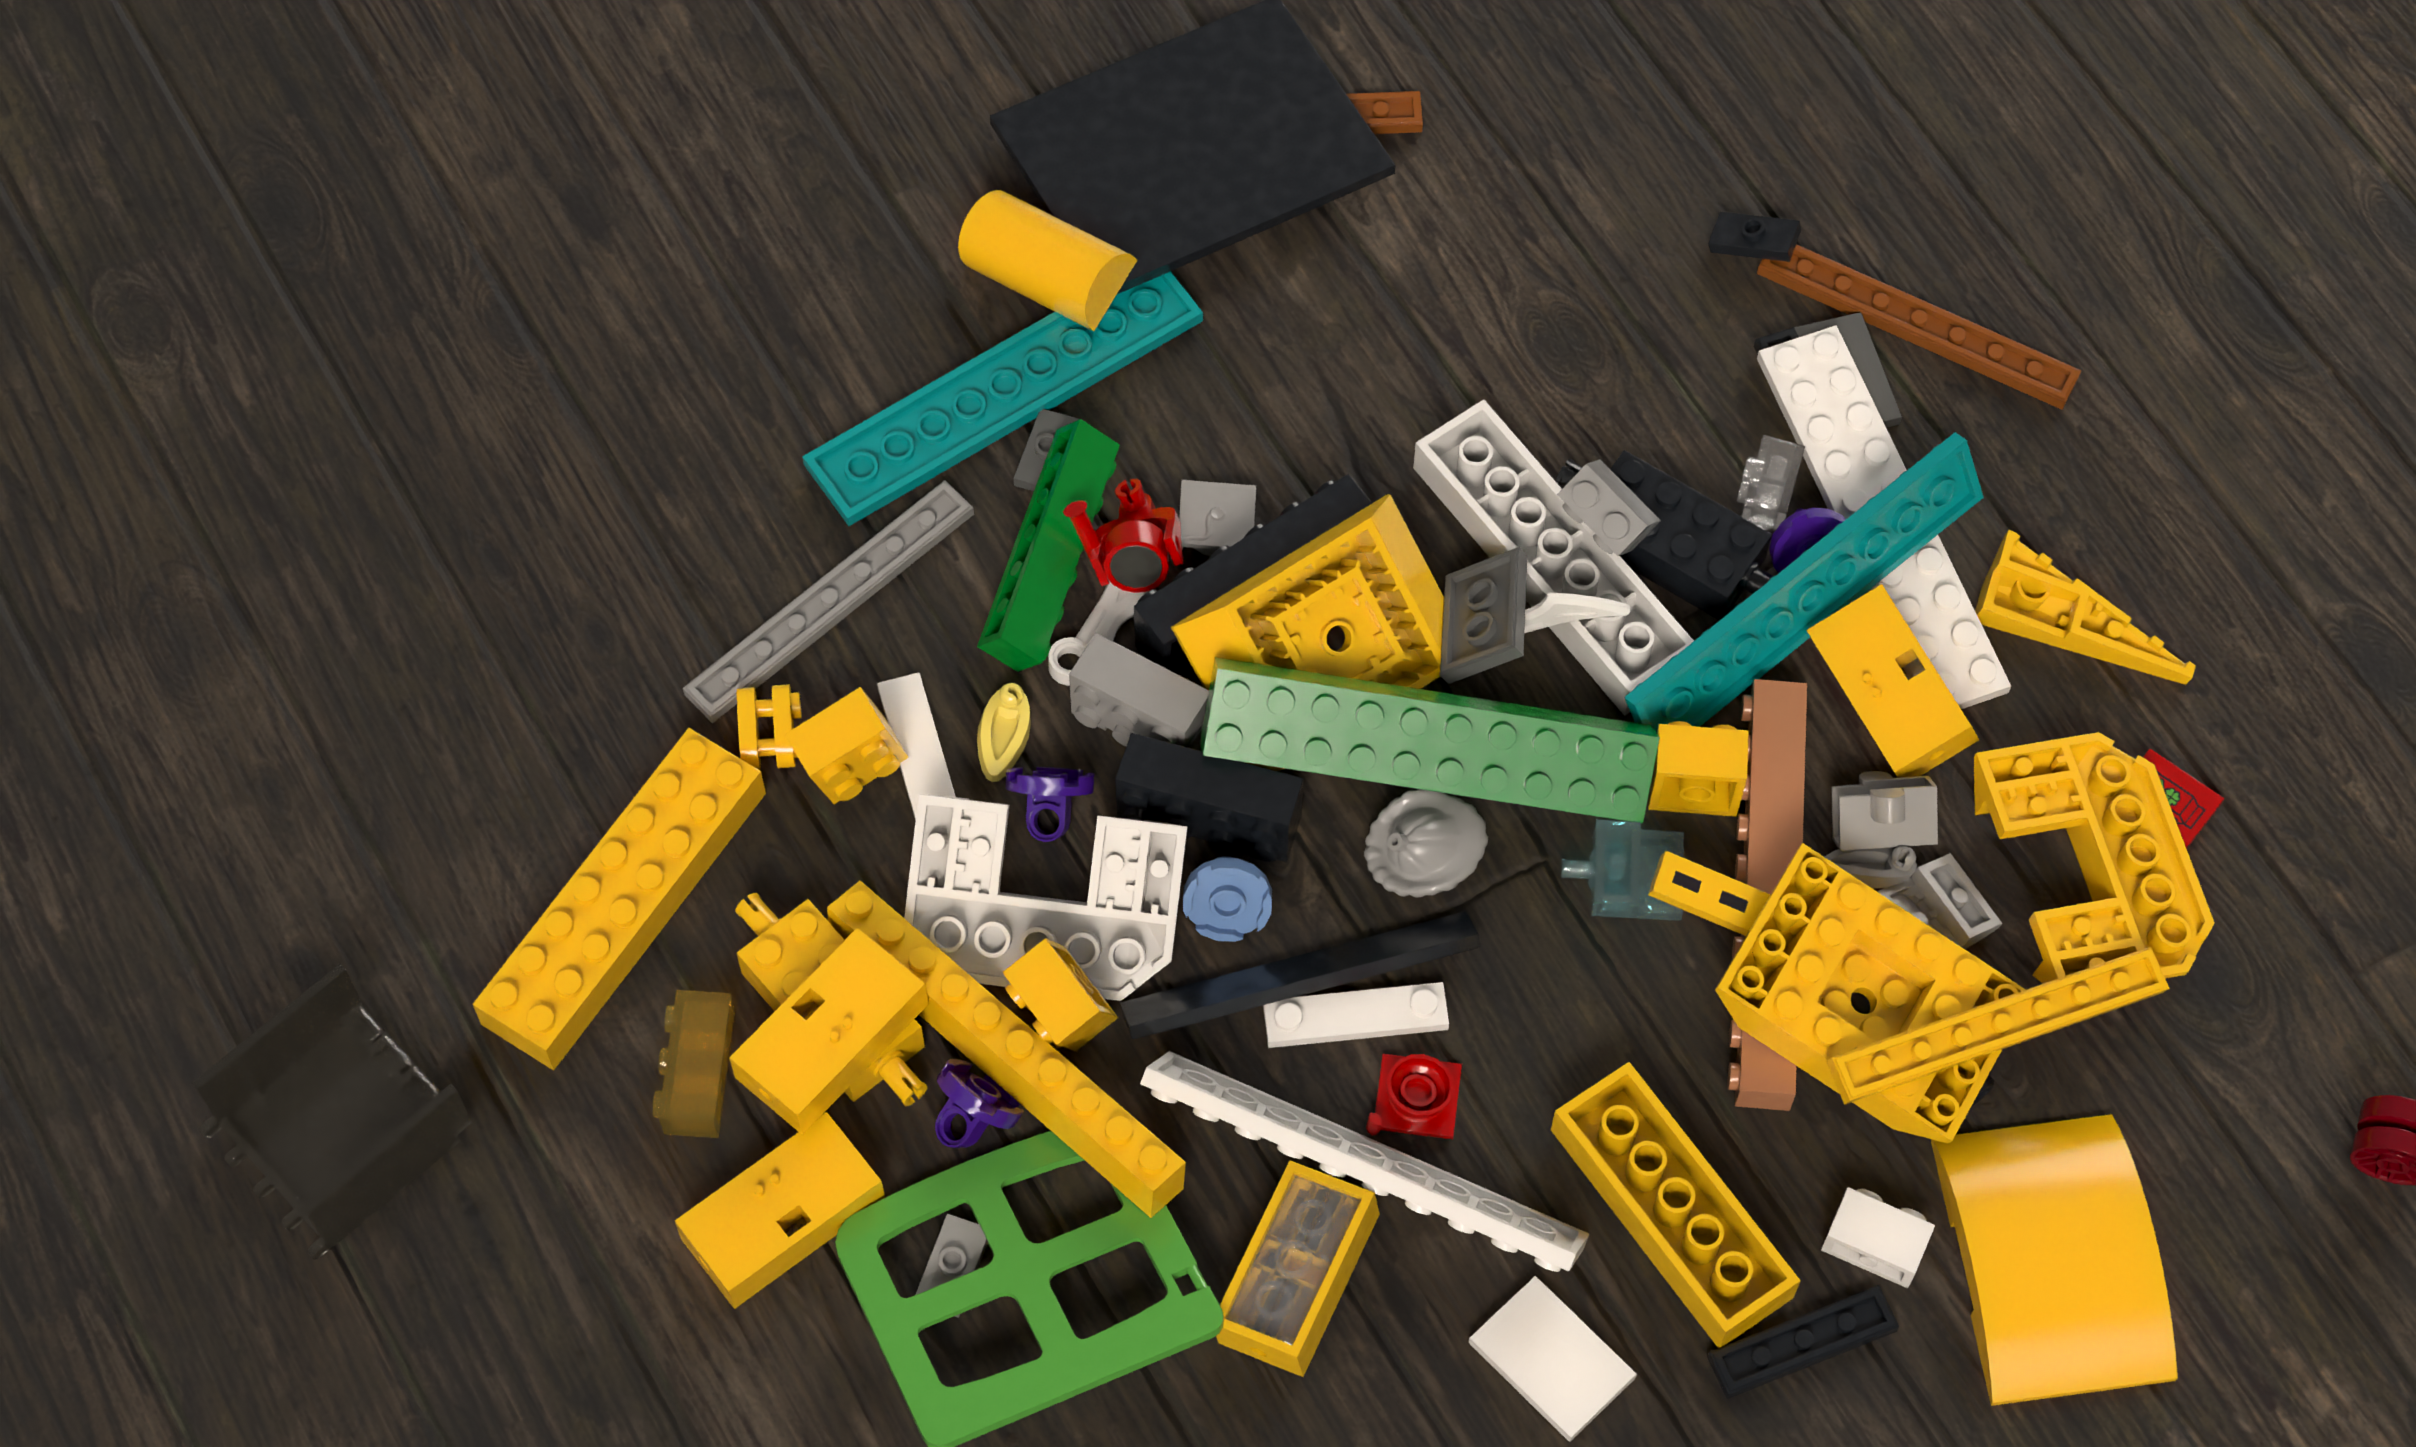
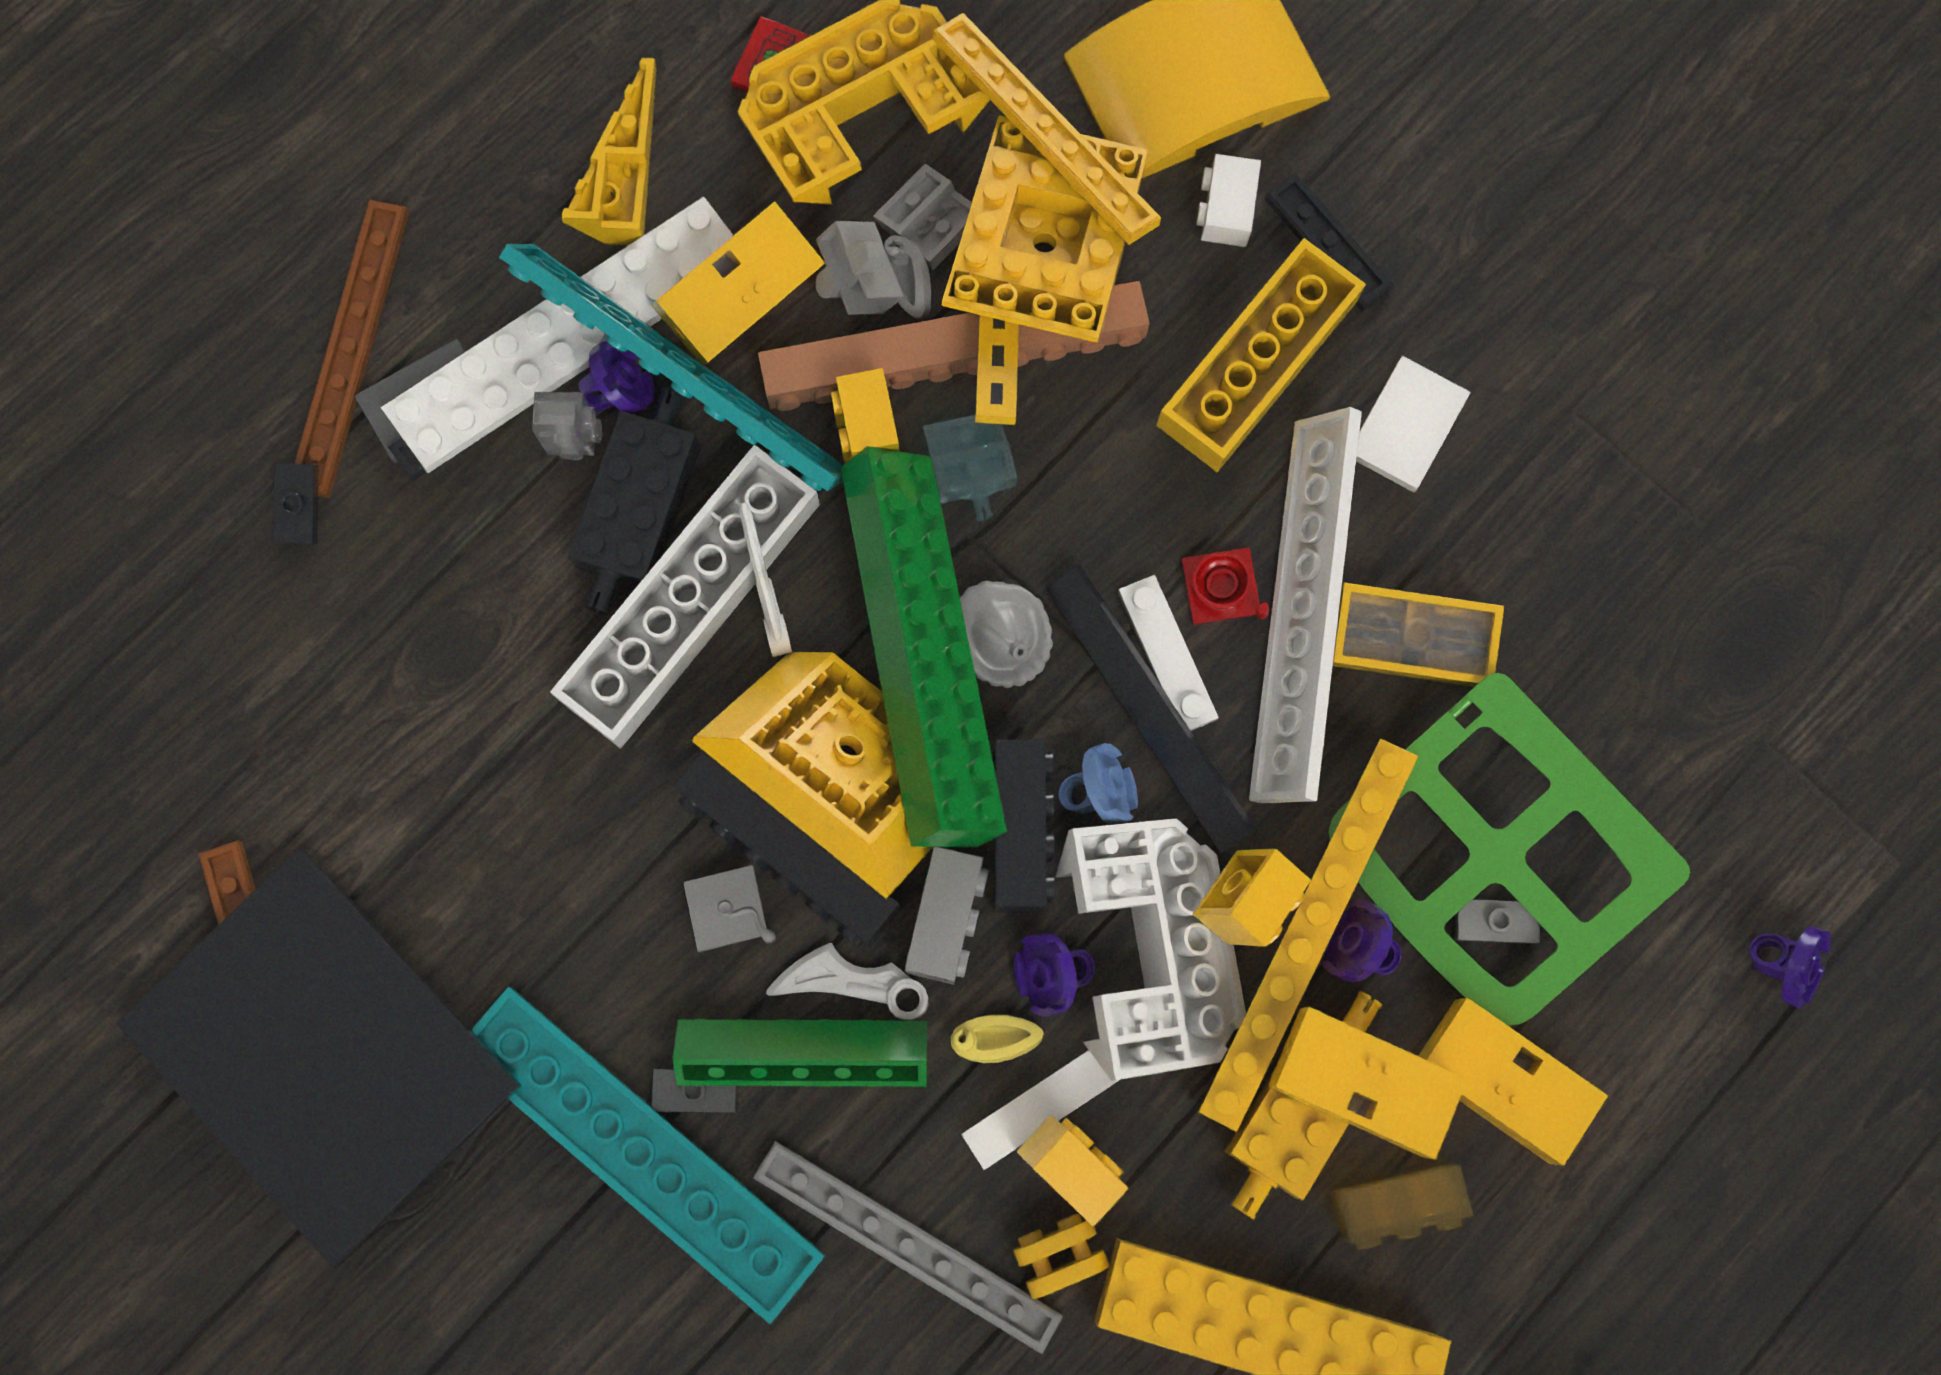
camera: 110 degrees left, 15 degrees up
yellow brick [958,190,1137,331] -> none
red piece [1063,478,1183,593] -> none
dark grey tile [1440,547,1527,684] -> none
light grey brick [1557,459,1661,556] -> none

